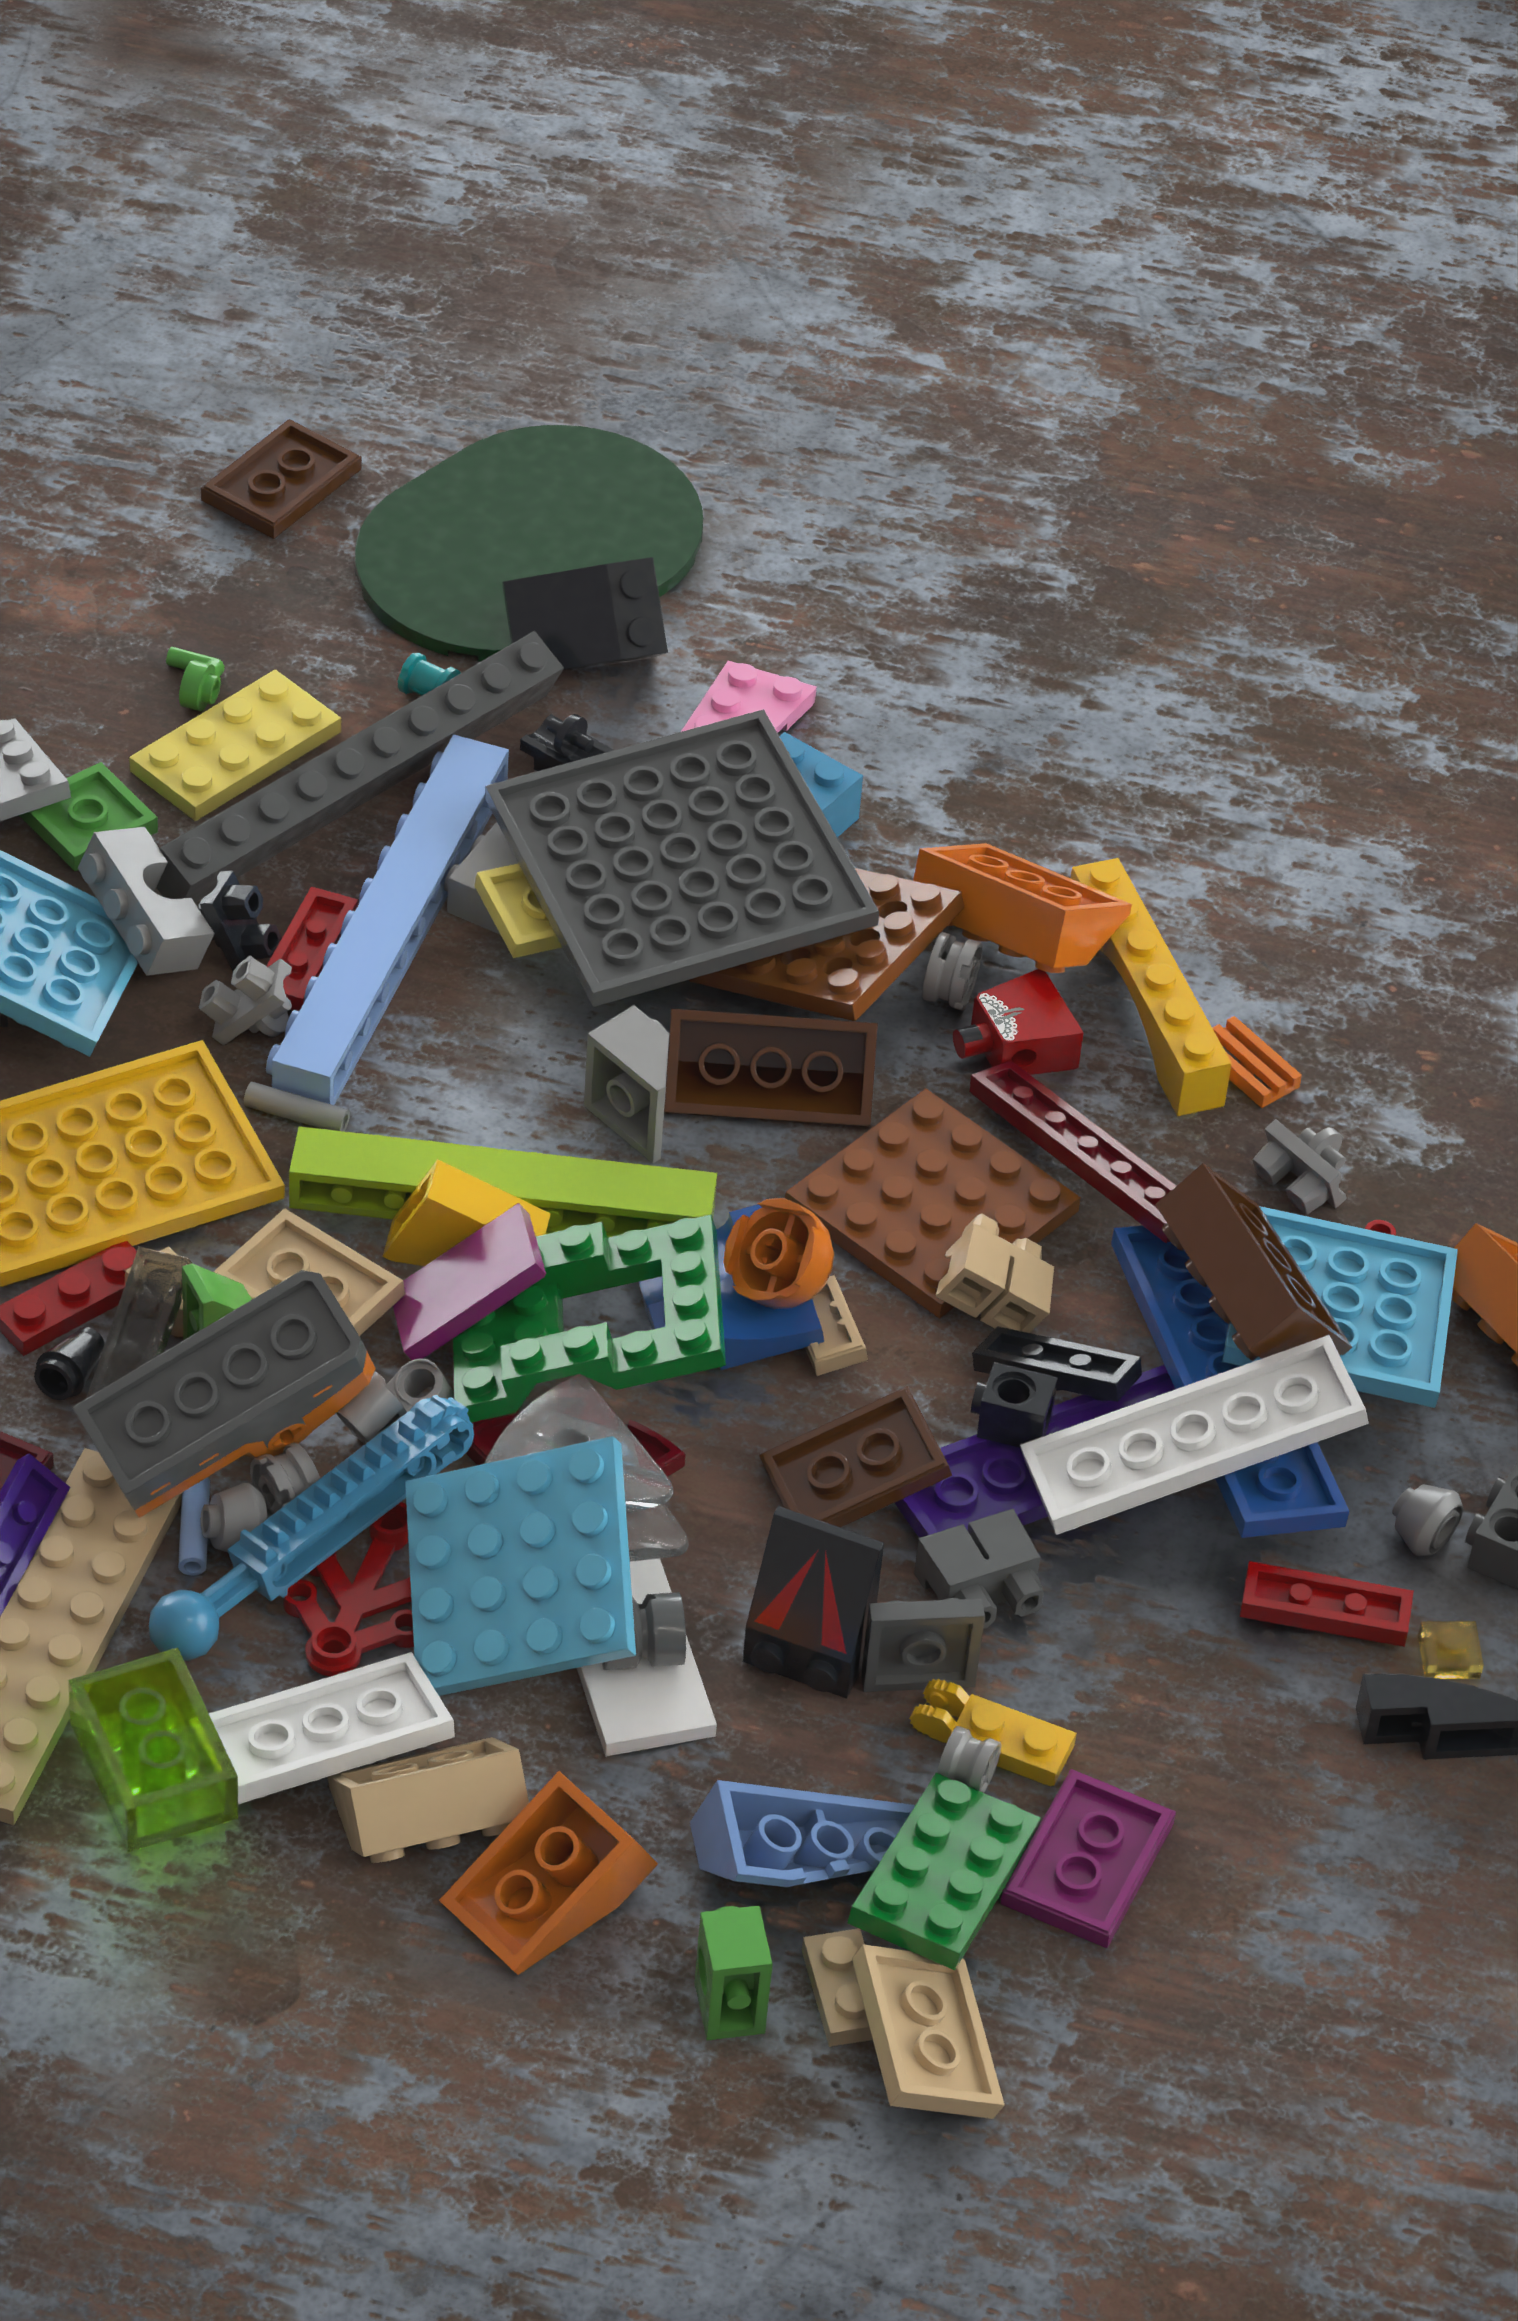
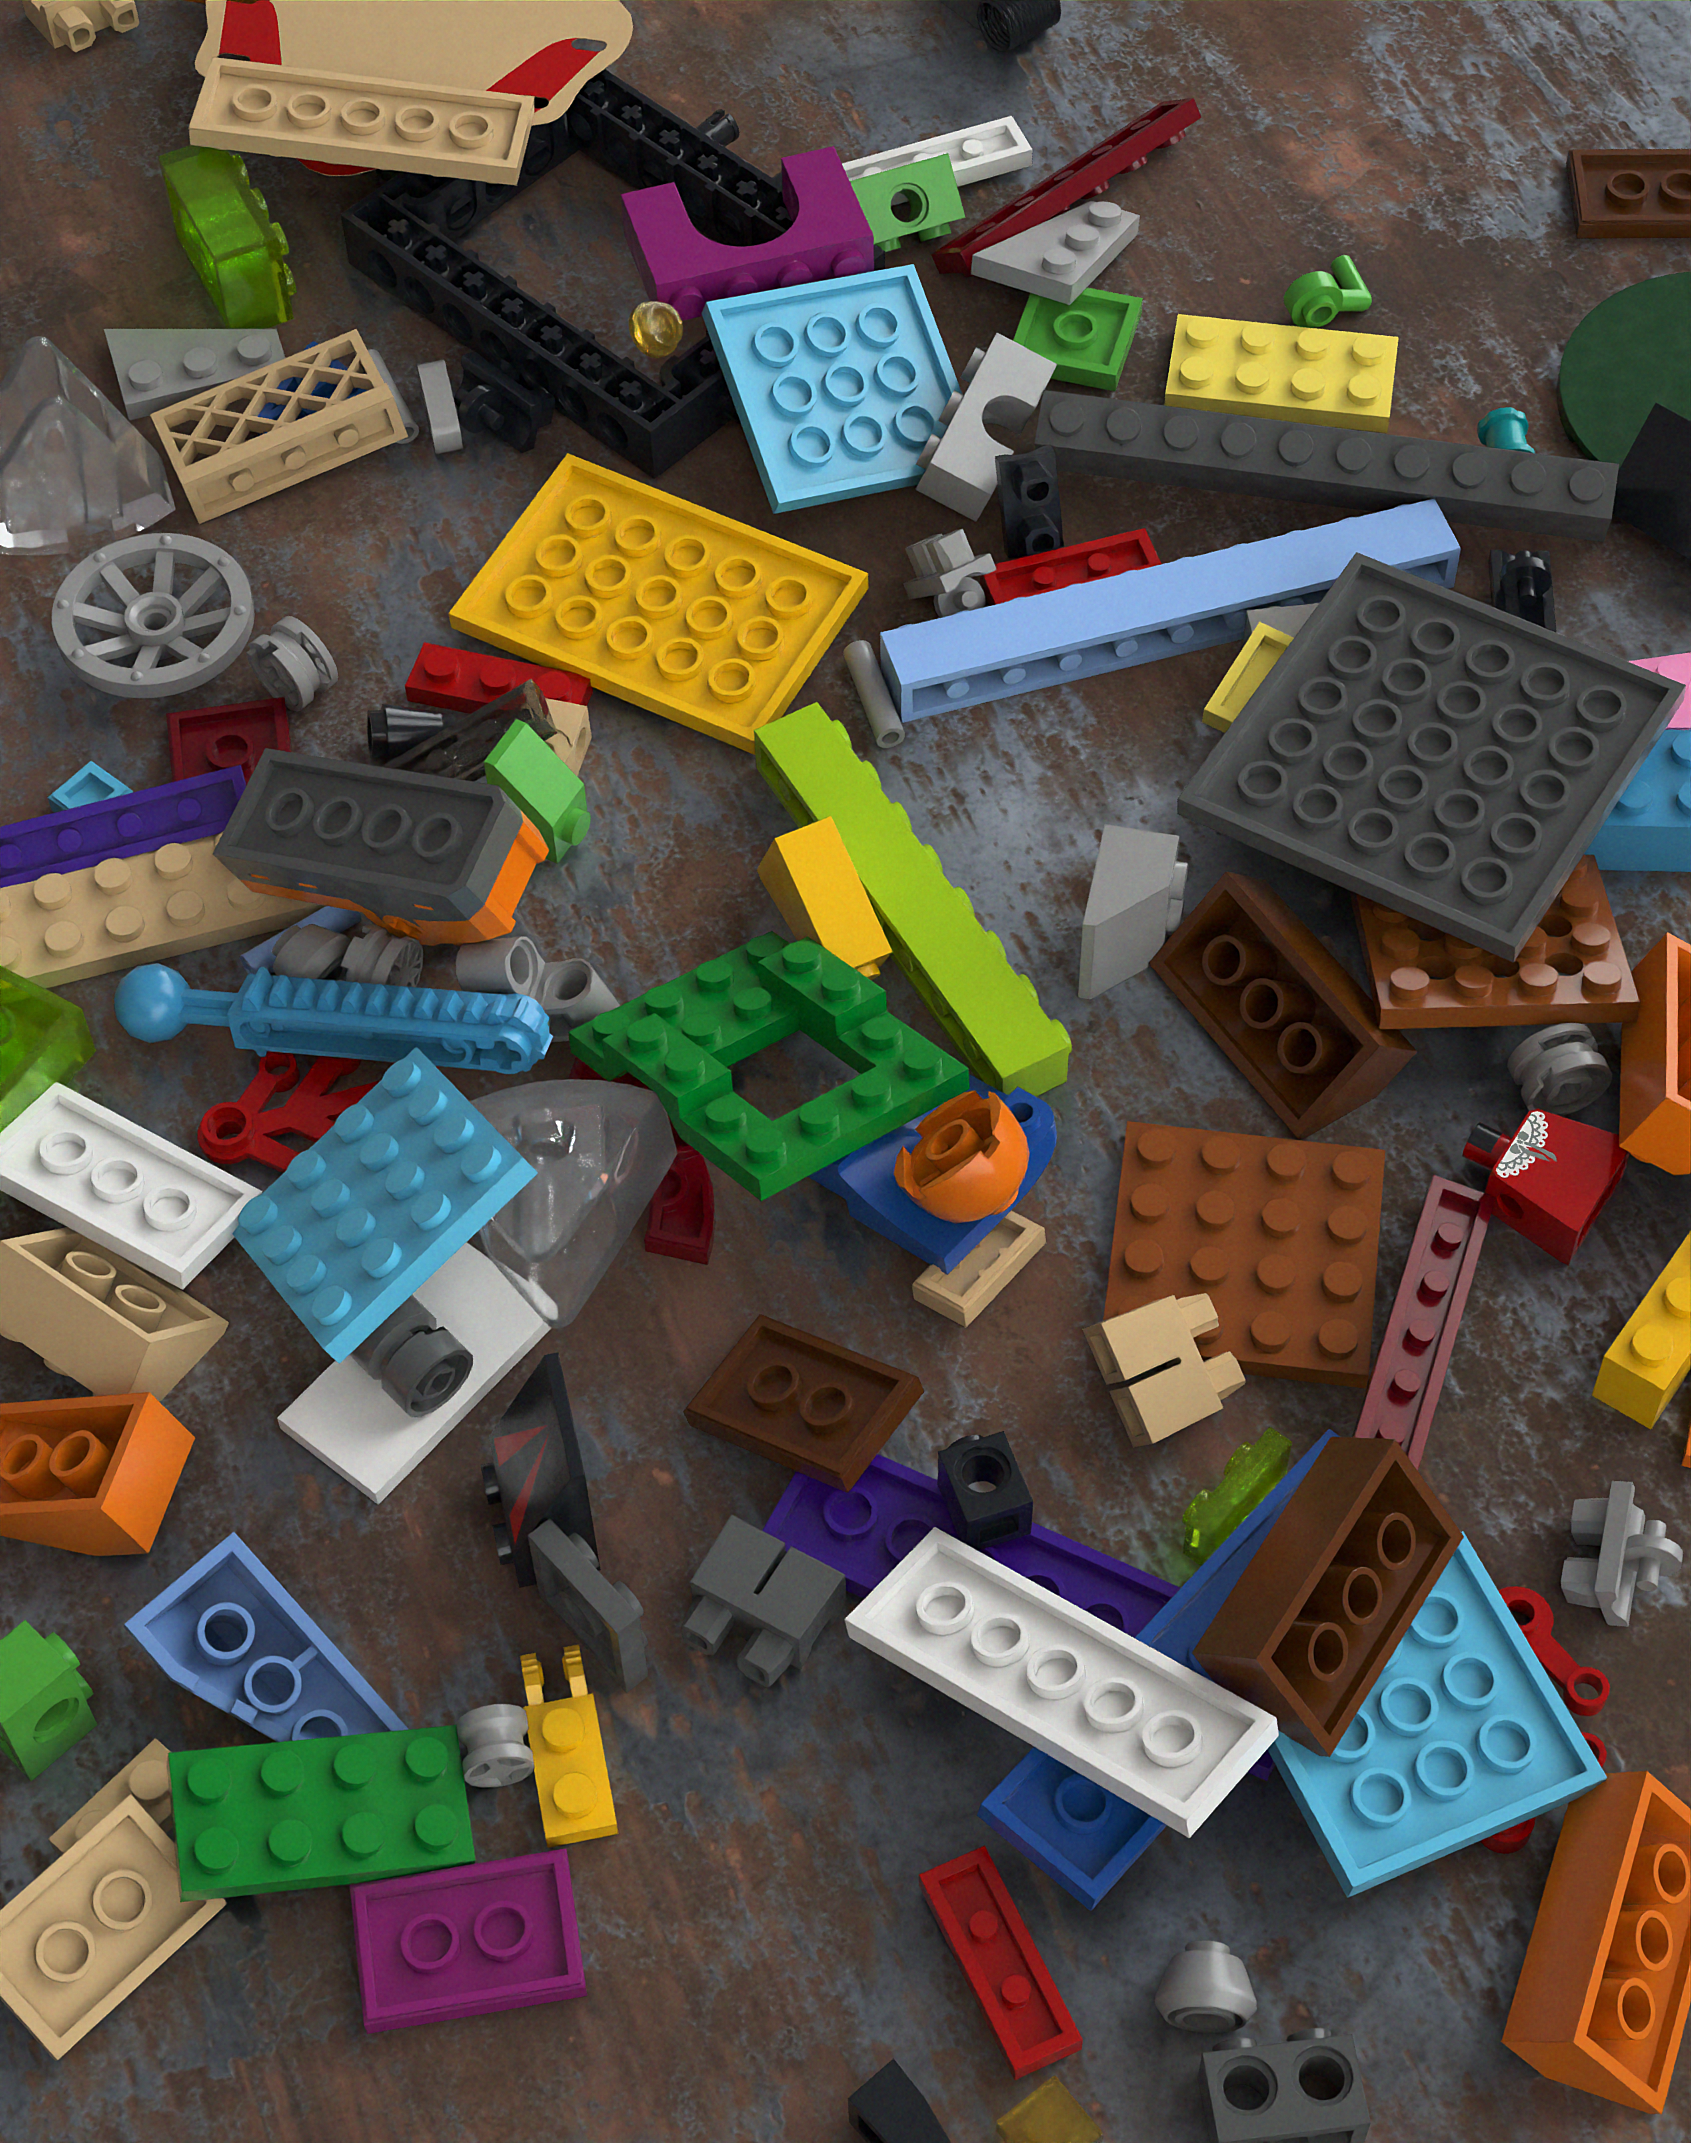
camera: 60 degrees right, 10 degrees up
tan plate [213,1208,405,1336] -> none
tile [393,1203,546,1360] -> none
black plate [972,1326,1142,1402] -> none
none -> clear neon green plate [1182,1427,1292,1566]

